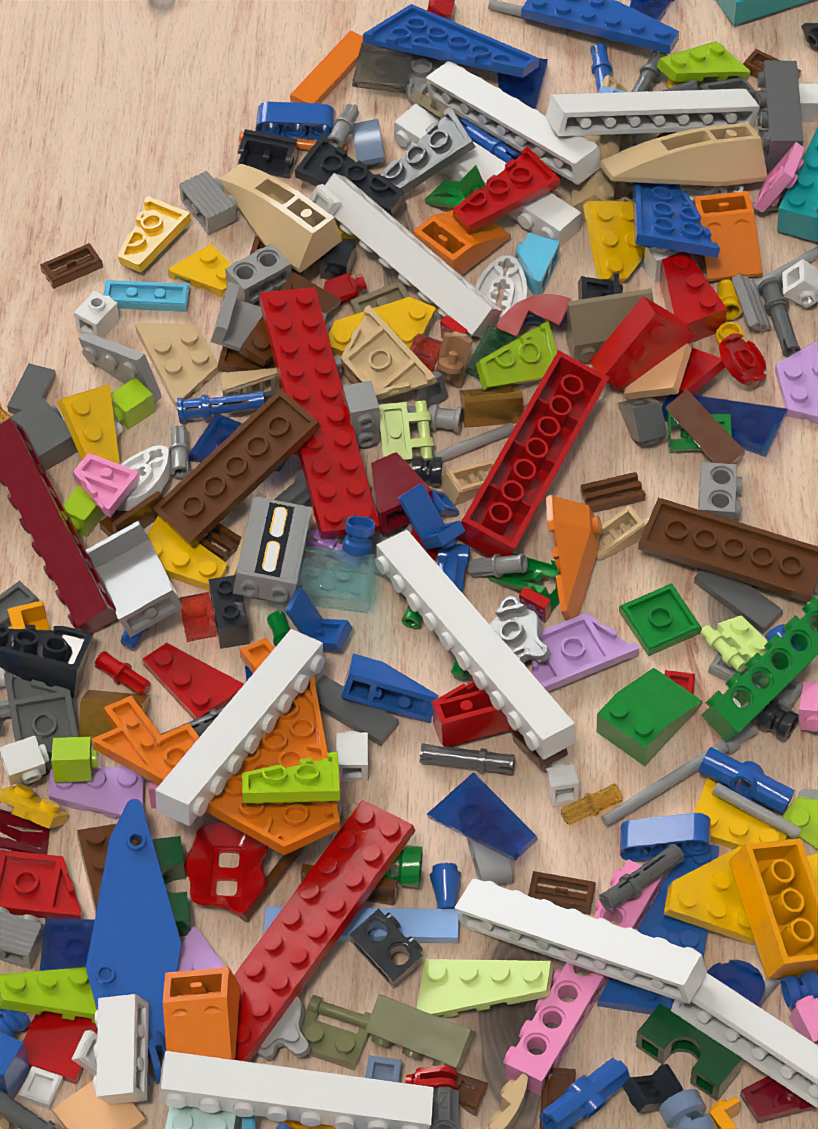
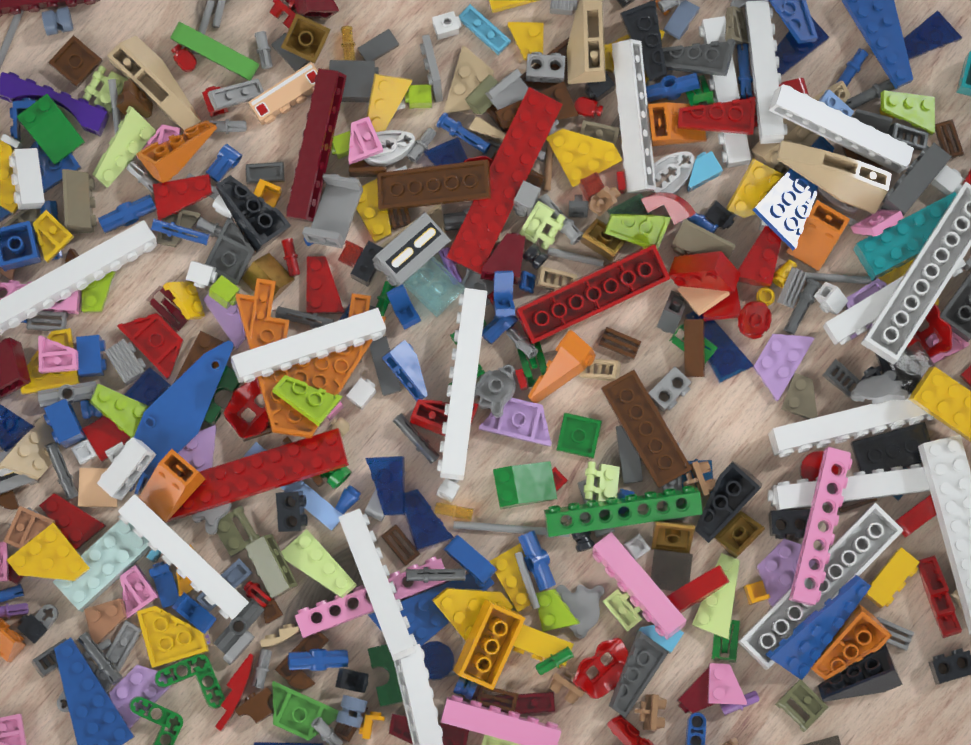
camera: 35 degrees right, 25 degrees up
white tile [310,184,341,216] -> none
tan wing [341,305,437,400] -> none
blue wheel [342,516,375,556] -> none
none -> clear blue wing [398,489,454,550]
none -> olive slope [465,75,499,114]
none -> blue piece [646,72,701,103]

